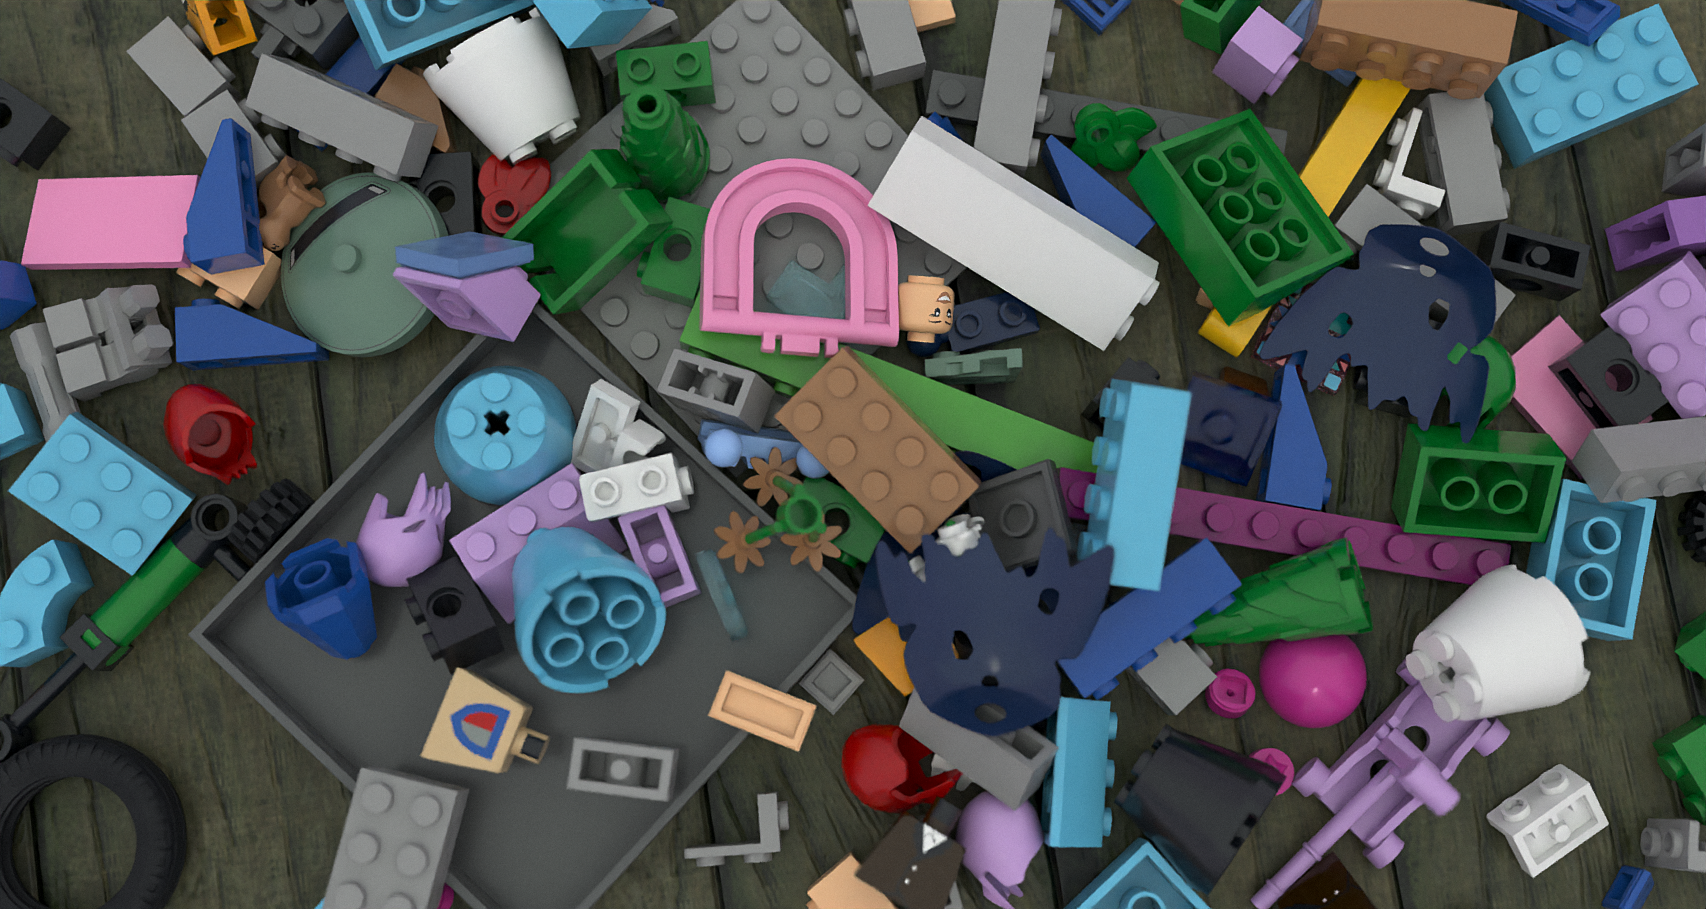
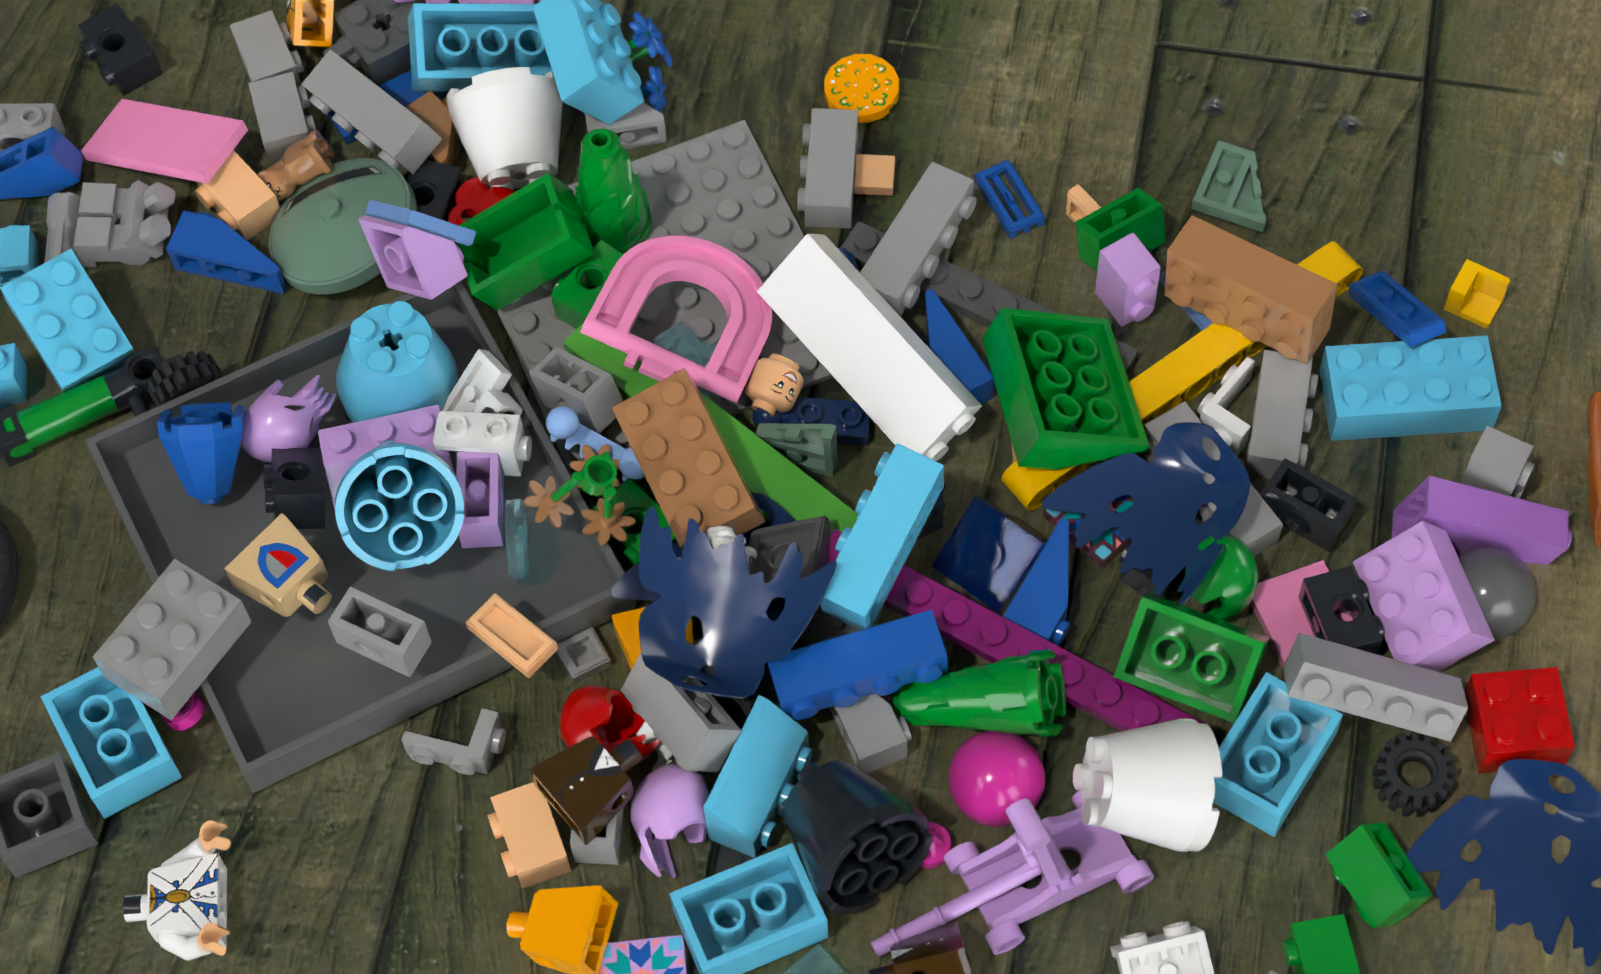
camera: 25 degrees right, 20 degrees down
red helmet [163,384,257,485] -> none
blue slope [183,118,265,275] -> none
green brick [616,41,716,107] -> none
green plate [1070,103,1157,172] -> none
dark pink tile [1205,669,1255,719] -> none

